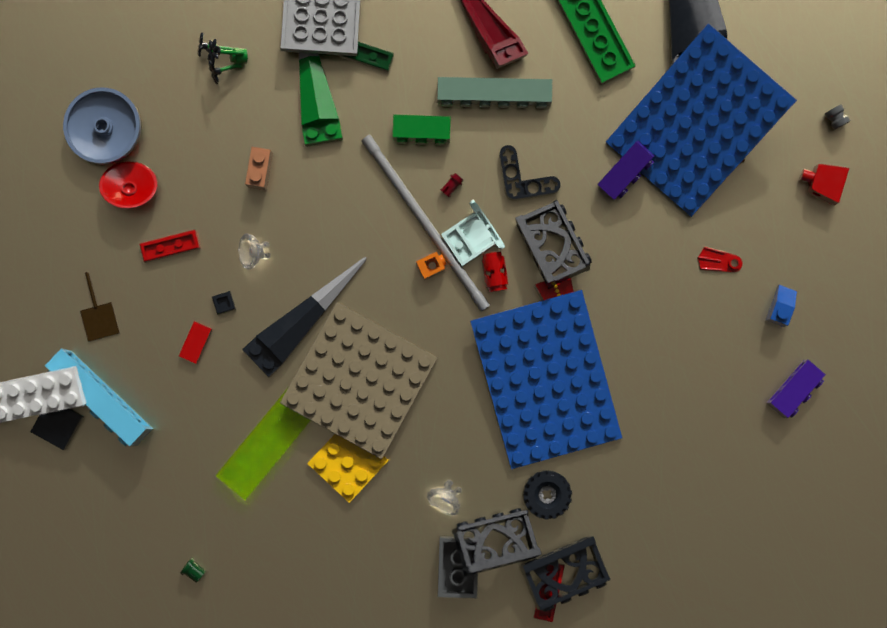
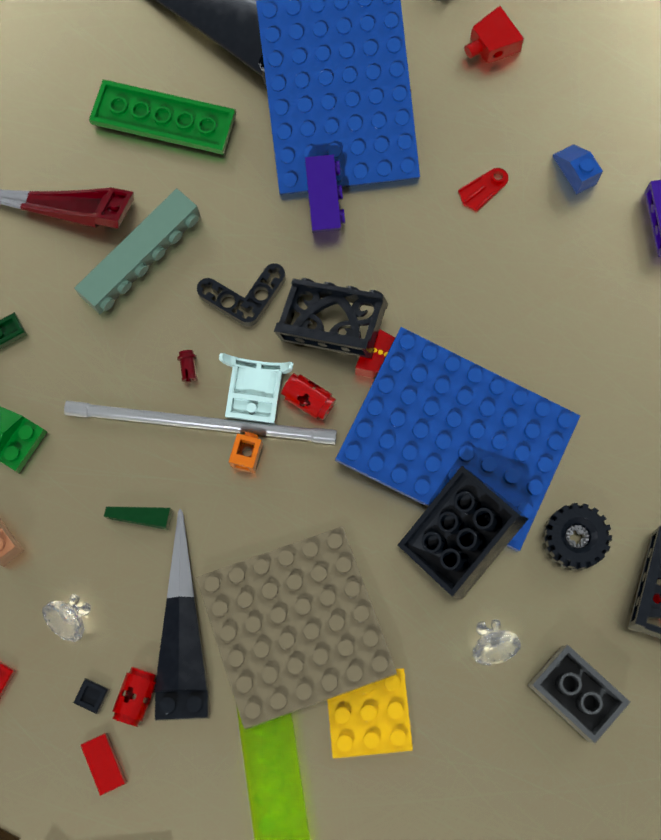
camera: 40 degrees left, 10 degrees down
green brick [393,114,451,145] -> none
black fence [452,508,542,577] -> none
none -> dark green piece [104,507,173,530]
none -> red piece [113,667,156,727]
none -> black slope [398,466,529,598]

